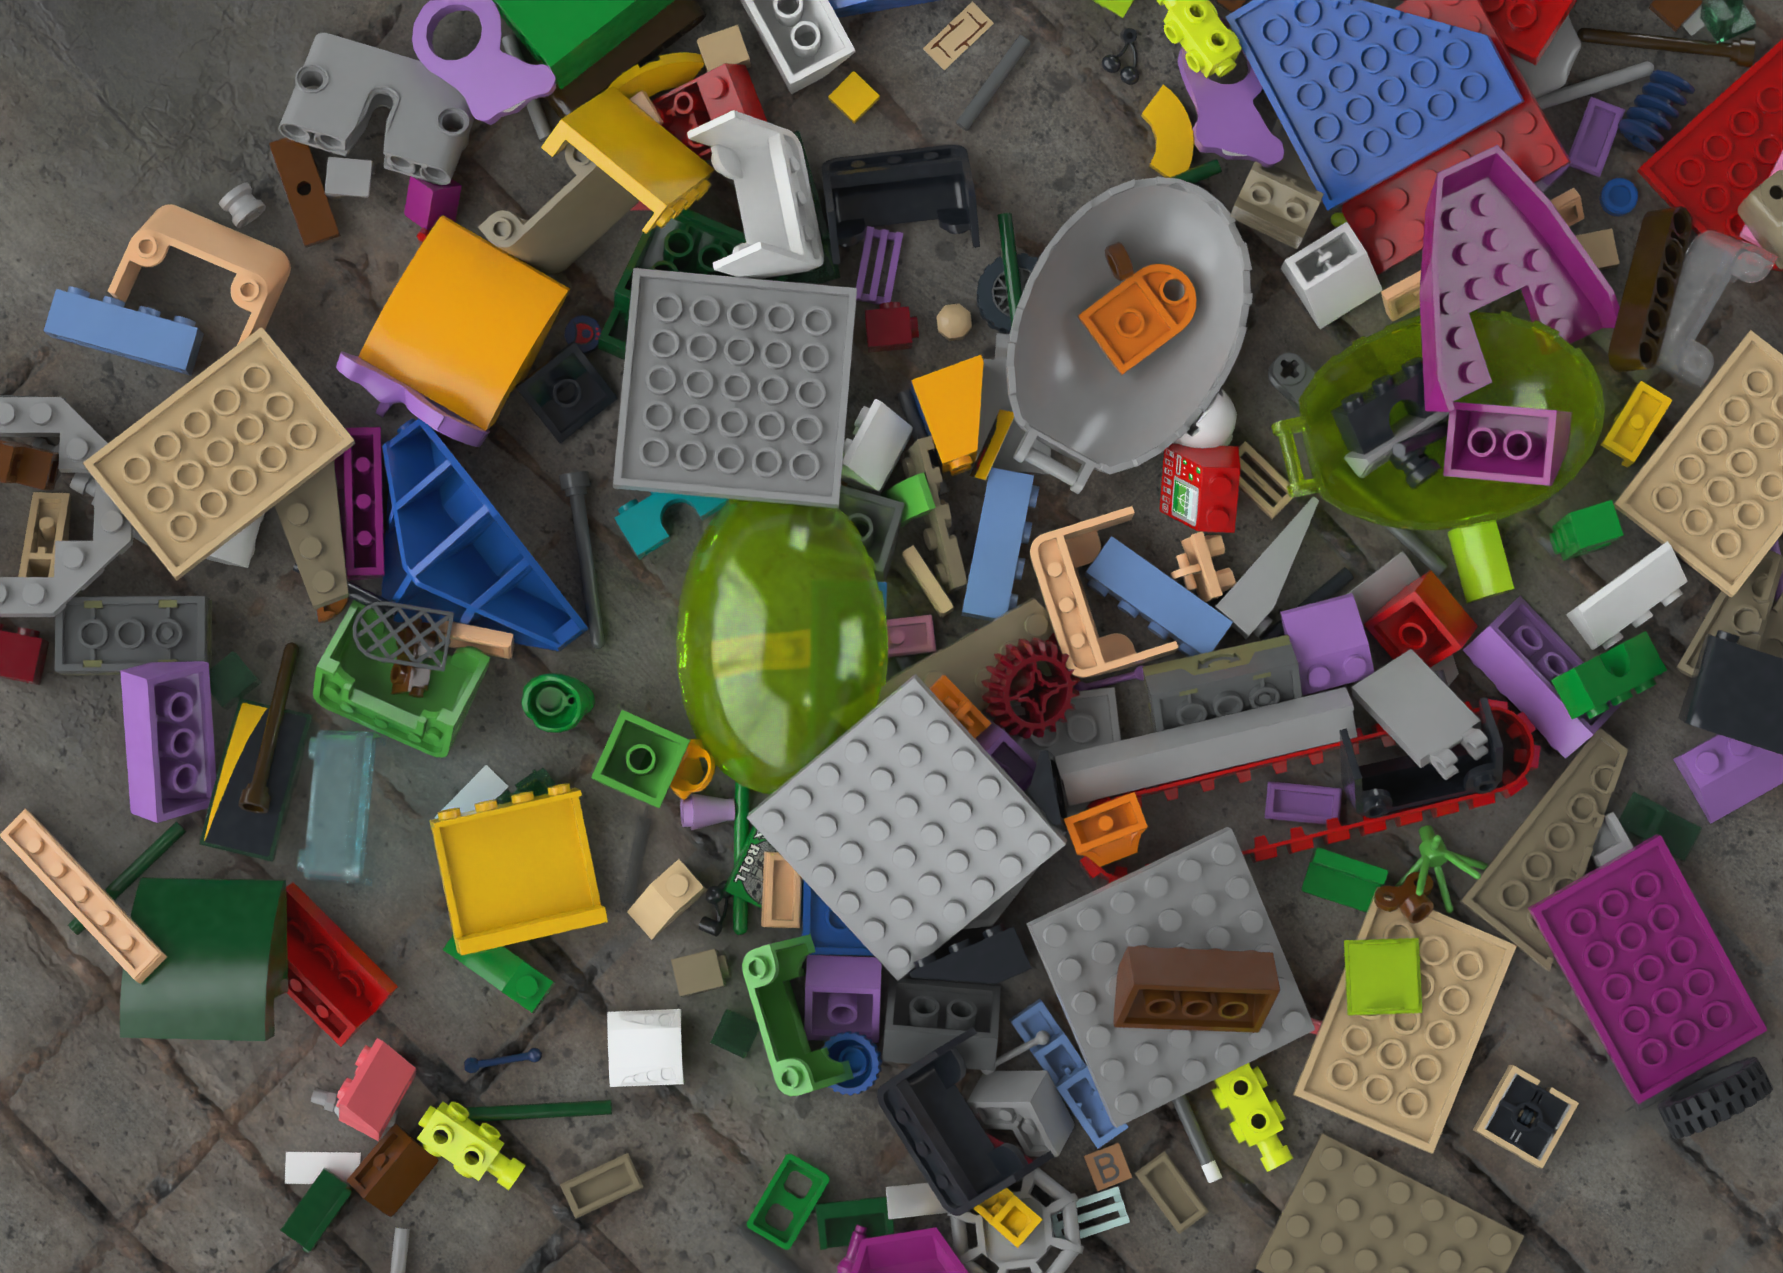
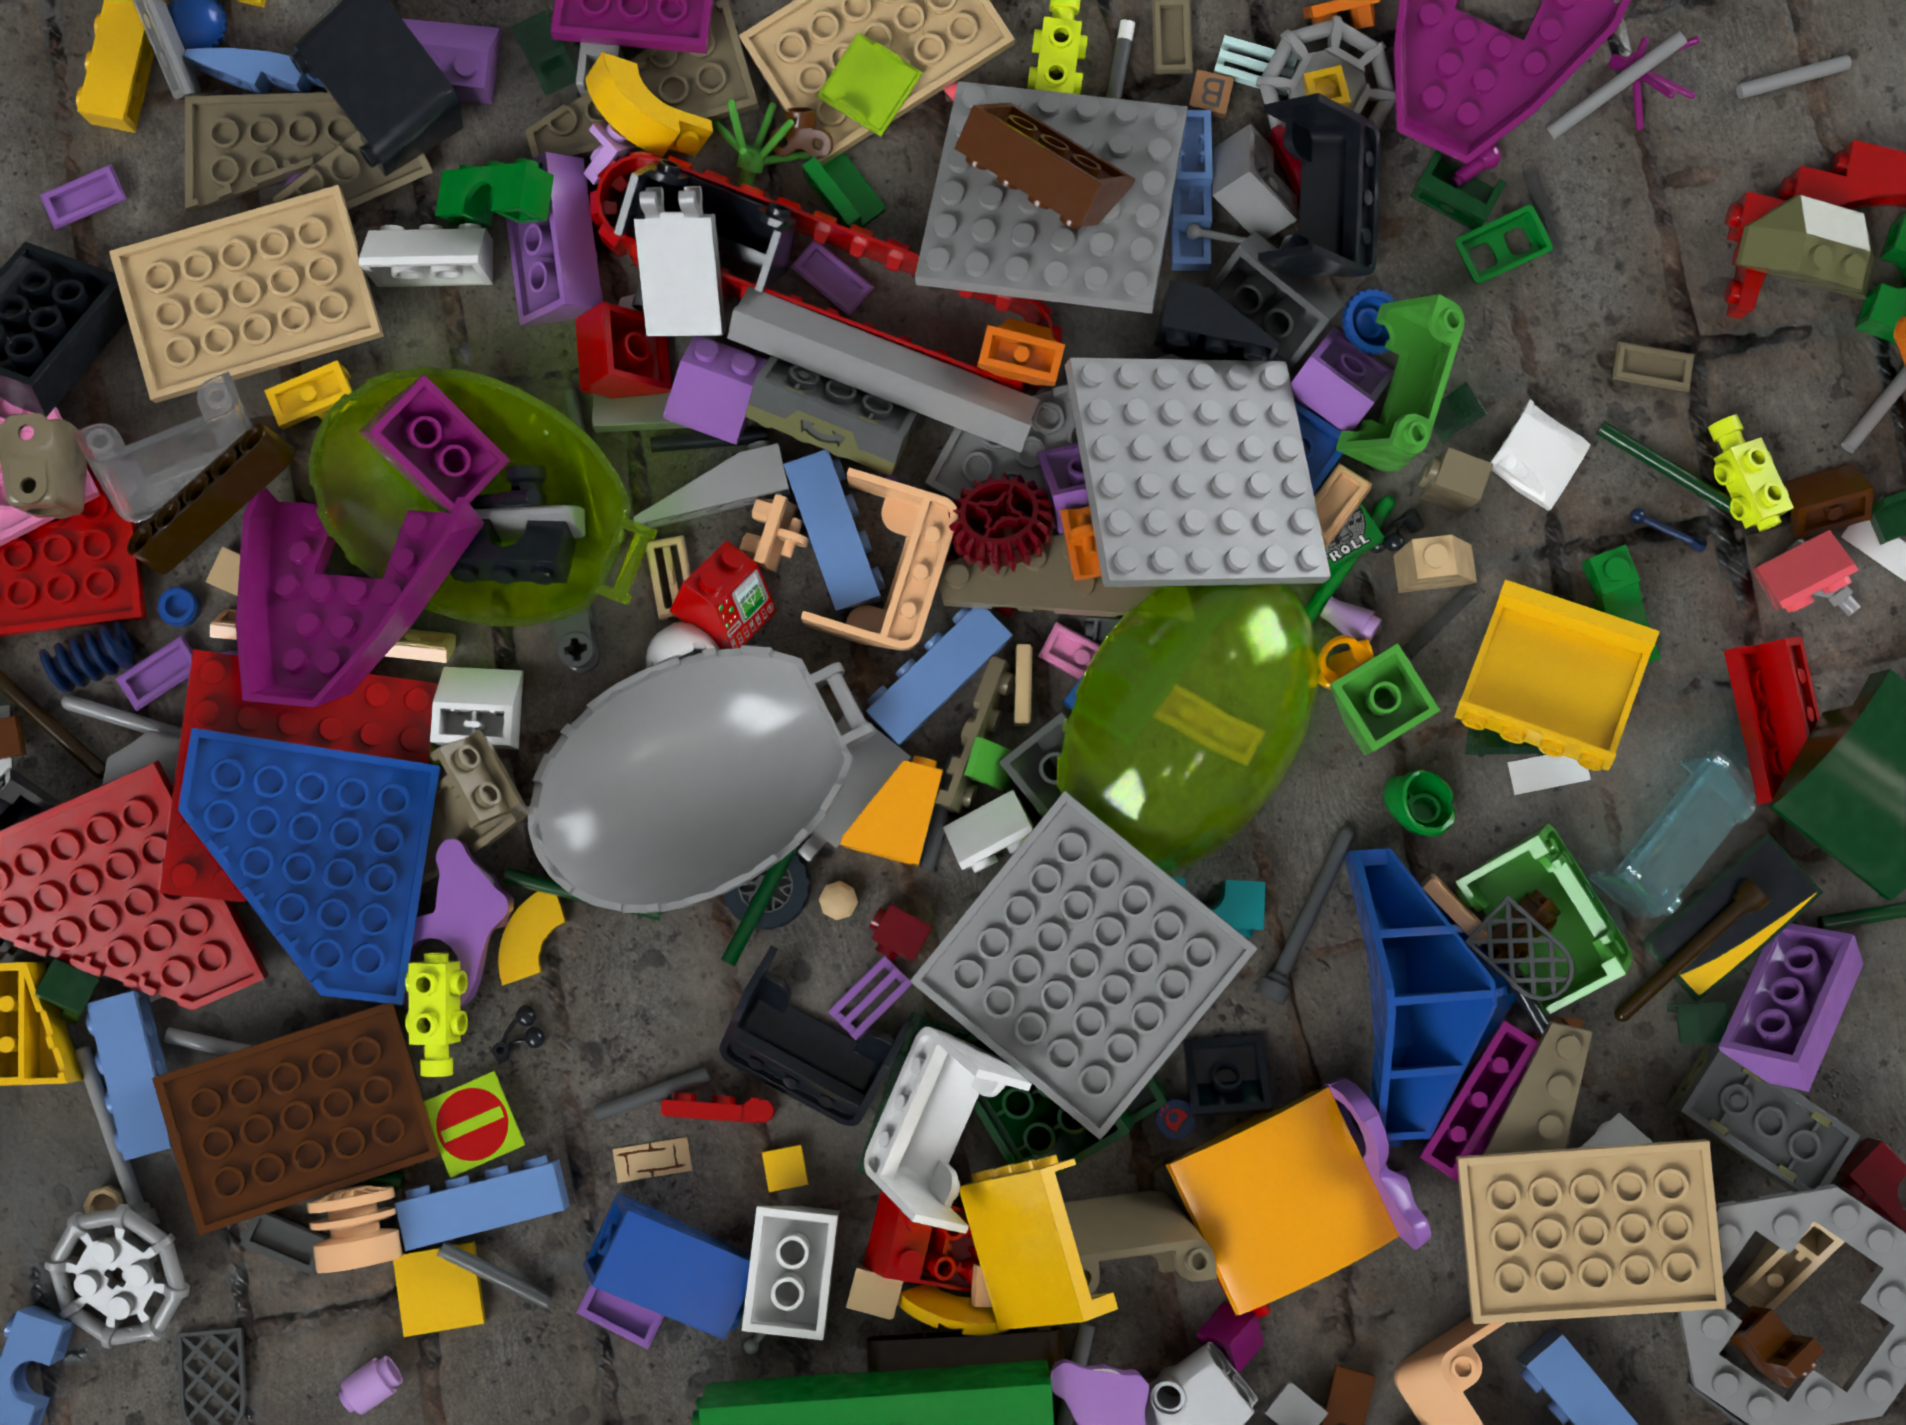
camera: 150 degrees left, 0 degrees up
white sticker [886,1183,948,1219] -> none
yellow sticker [970,409,1014,480] -> none
black slope [1029,750,1068,832] -> none
orange tile [1077,264,1197,376] -> none
reddish brown tile [1105,242,1134,281] -> none
lime brick [1447,517,1515,604] -> none
green arch [1549,500,1624,562] -> none
none -> lavender bracket [583,120,638,185]
none -> yellow arch [585,52,713,158]
none -> red hinge [661,1092,776,1124]

